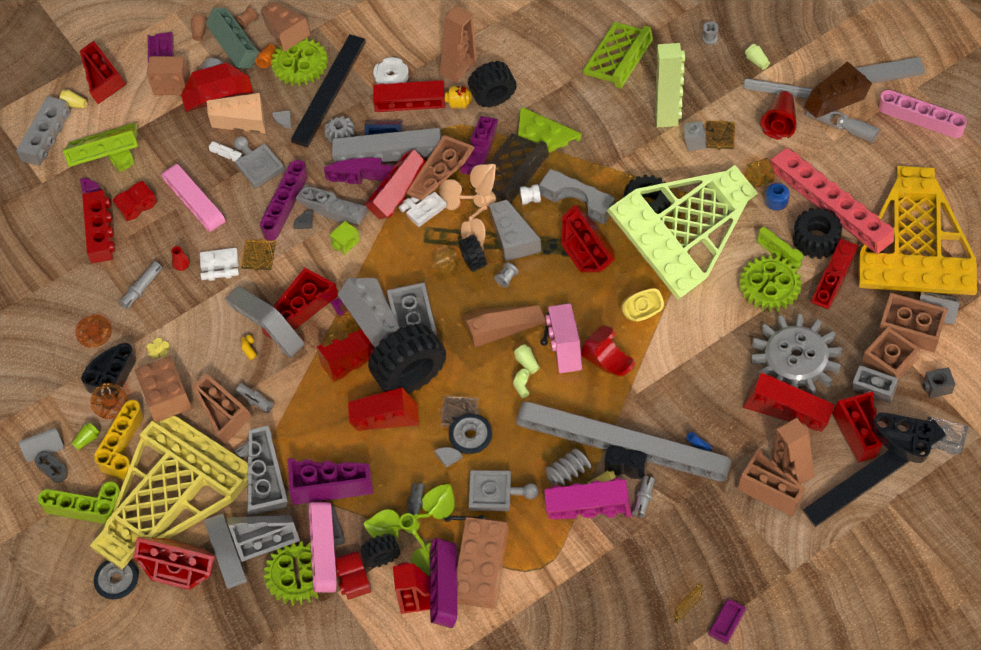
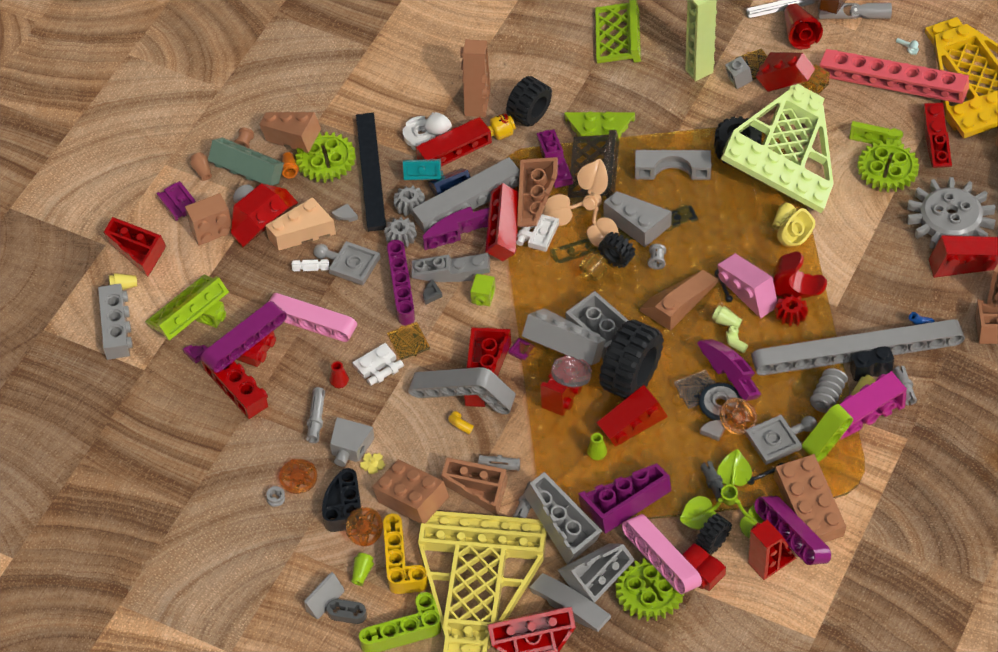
camera: 30 degrees left, 5 degrees down
white wheel [519,184,541,205] -> none
red wedge [561,205,615,273] -> none
blue head [765,183,790,211] -> none
black tyre [793,207,842,259] -> none
none -> magenta beam [201,301,287,373]
none -> light grey bush [266,486,285,507]
none -> light grey torso [330,417,375,467]
none -> light grey gear [384,217,417,248]
none -> teal panel [403,159,443,180]
none -> white piece [424,112,452,135]
none -> clear tile [551,356,592,387]
none -> lime cone [587,433,607,461]
none -> magenta slope [697,339,761,401]
none -> clear orange wheel [720,398,757,435]
none -> red wedge [755,52,815,92]
none -> light yellow cone [772,202,796,231]
none -> red gear [774,294,808,327]
none -> lime beam [802,404,853,462]
none -> light aqua hand [896,38,919,55]

